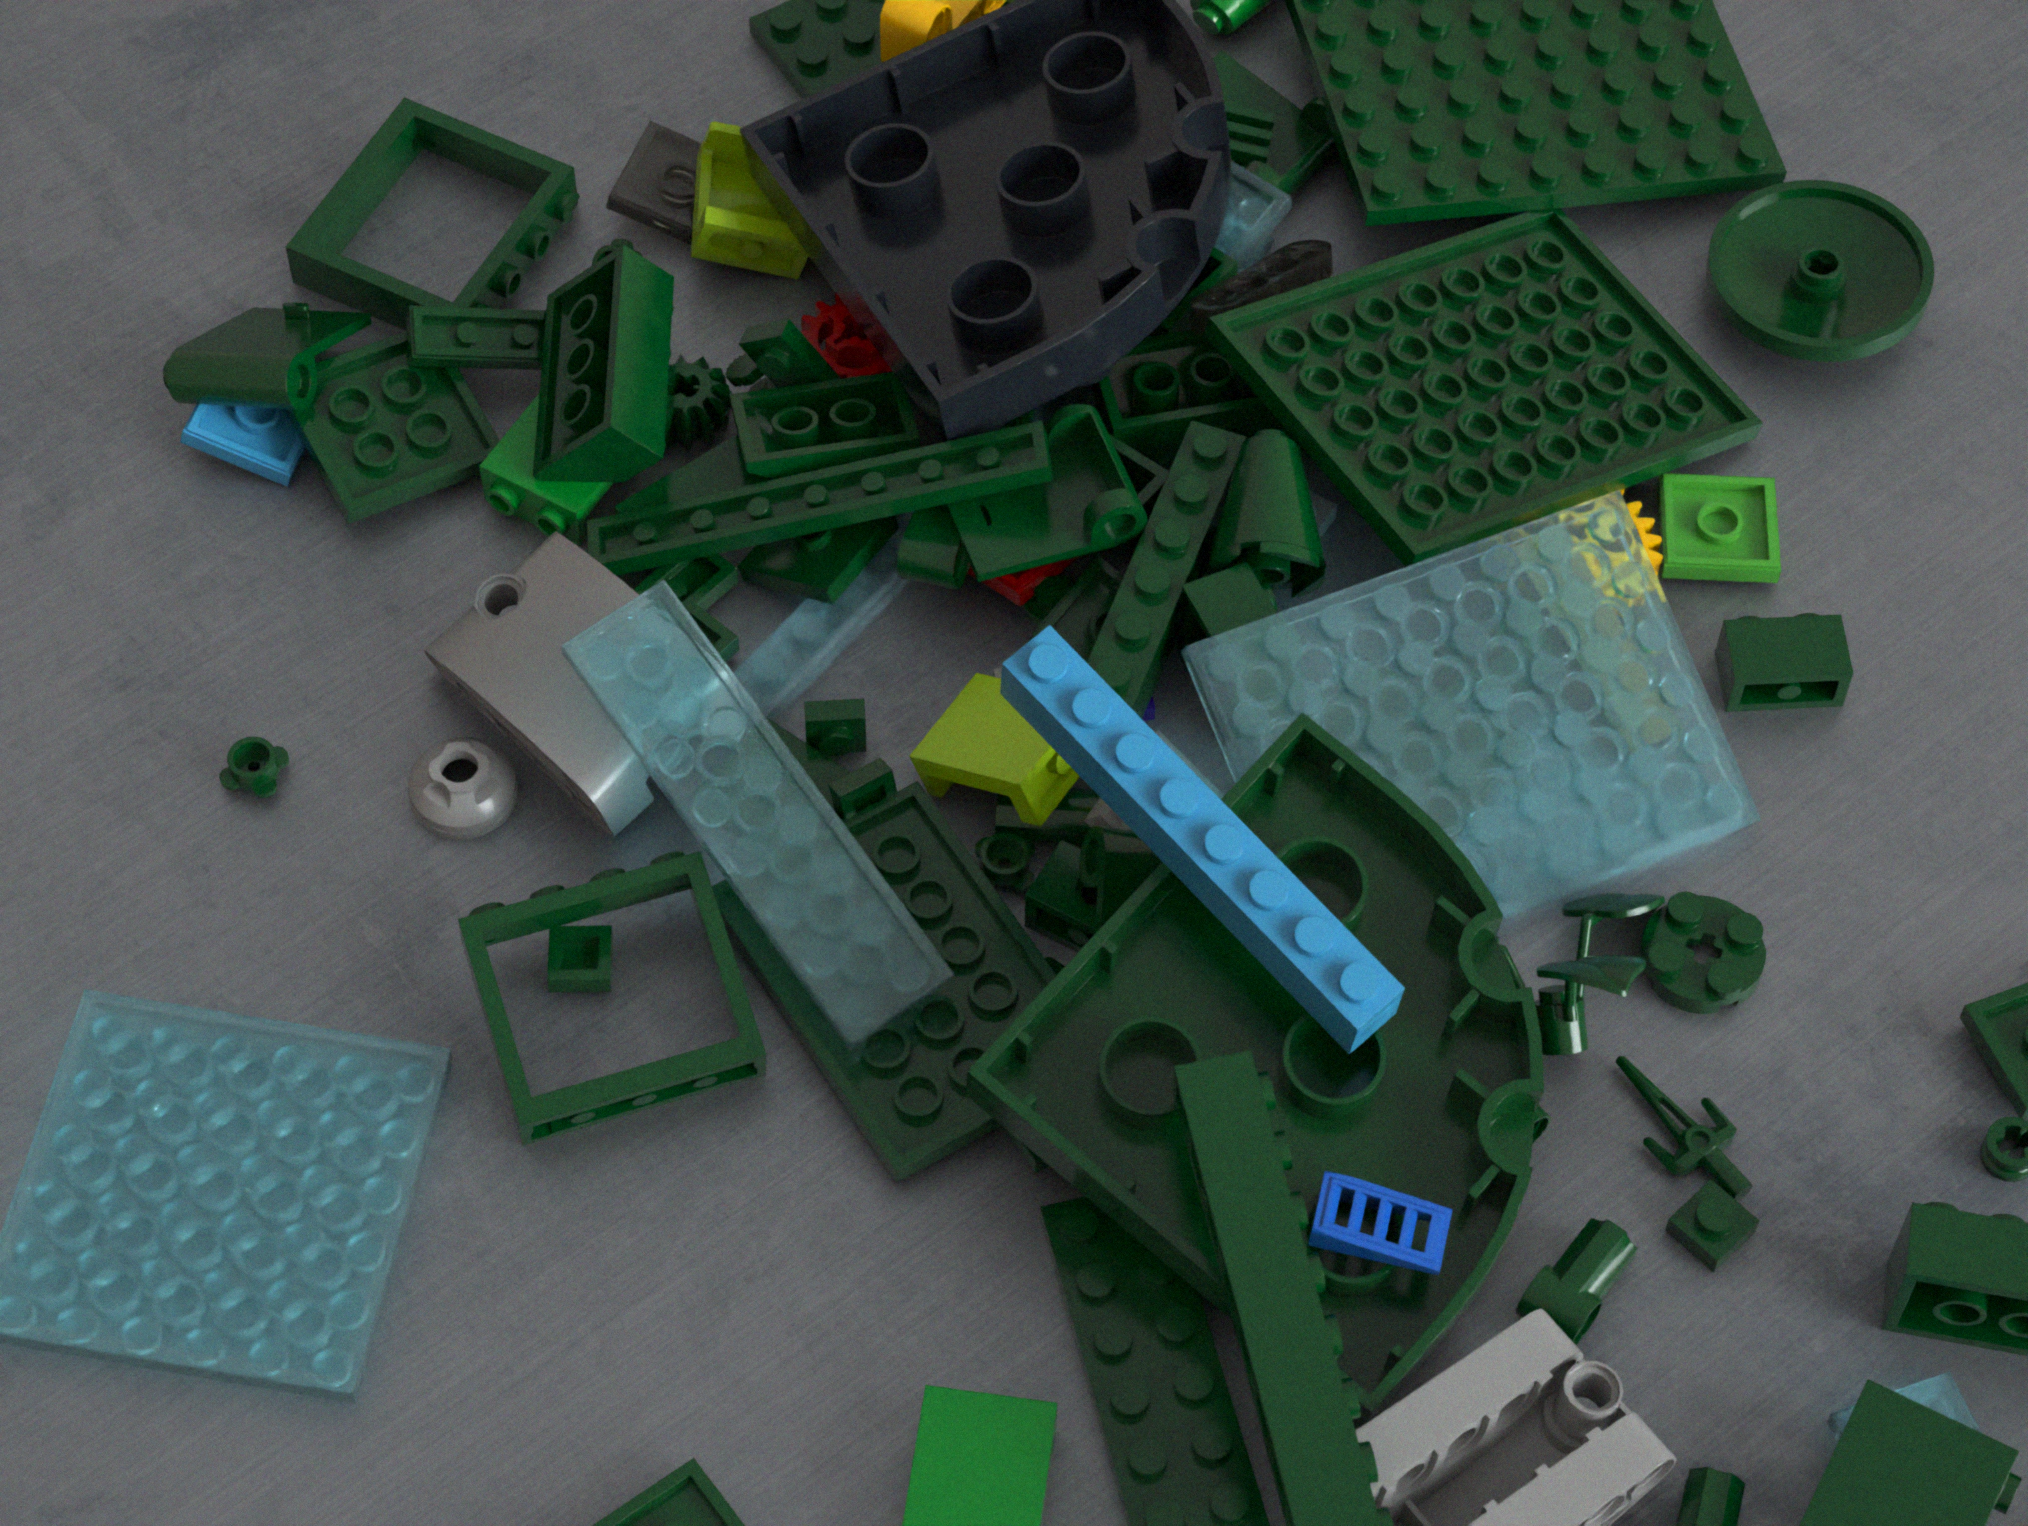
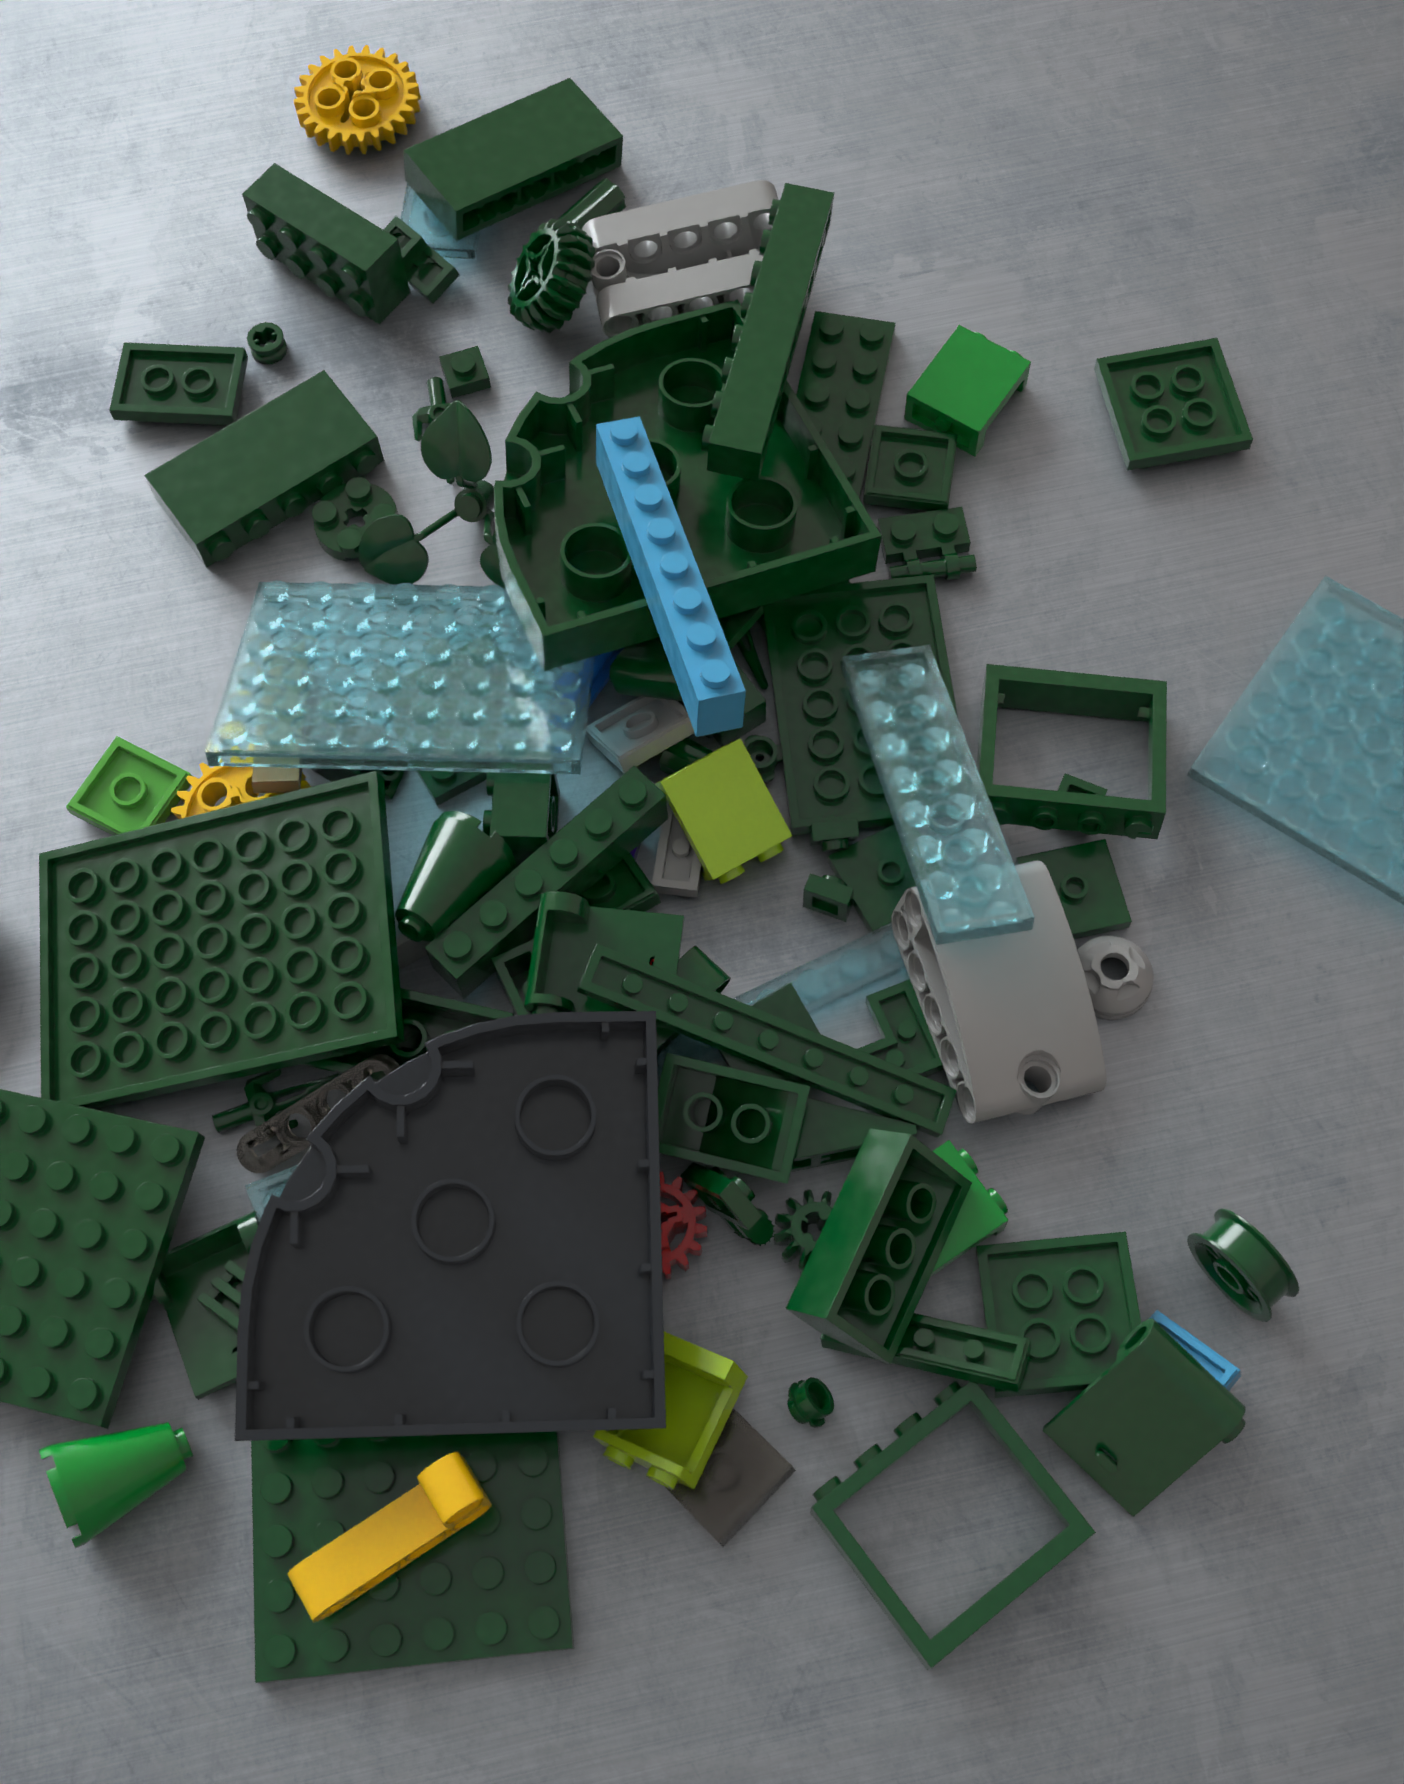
camera: 150 degrees left, 10 degrees up
dark green plate [219,737,289,798] -> none
blue slope [1308,1170,1452,1275] -> none
dark green piece [1516,1218,1638,1346] -> none
dark green brick [1715,613,1853,712] -> none
none -> dark green brick [144,370,384,568]
none -> dark green slope [383,216,460,304]
none -> dark green gear [508,218,595,333]
none -> dark green plate [863,424,958,511]
none -> dark green plate [877,507,977,580]
none -> dark green plate [1015,839,1132,939]
none -> dark green wheel [1187,1208,1299,1322]

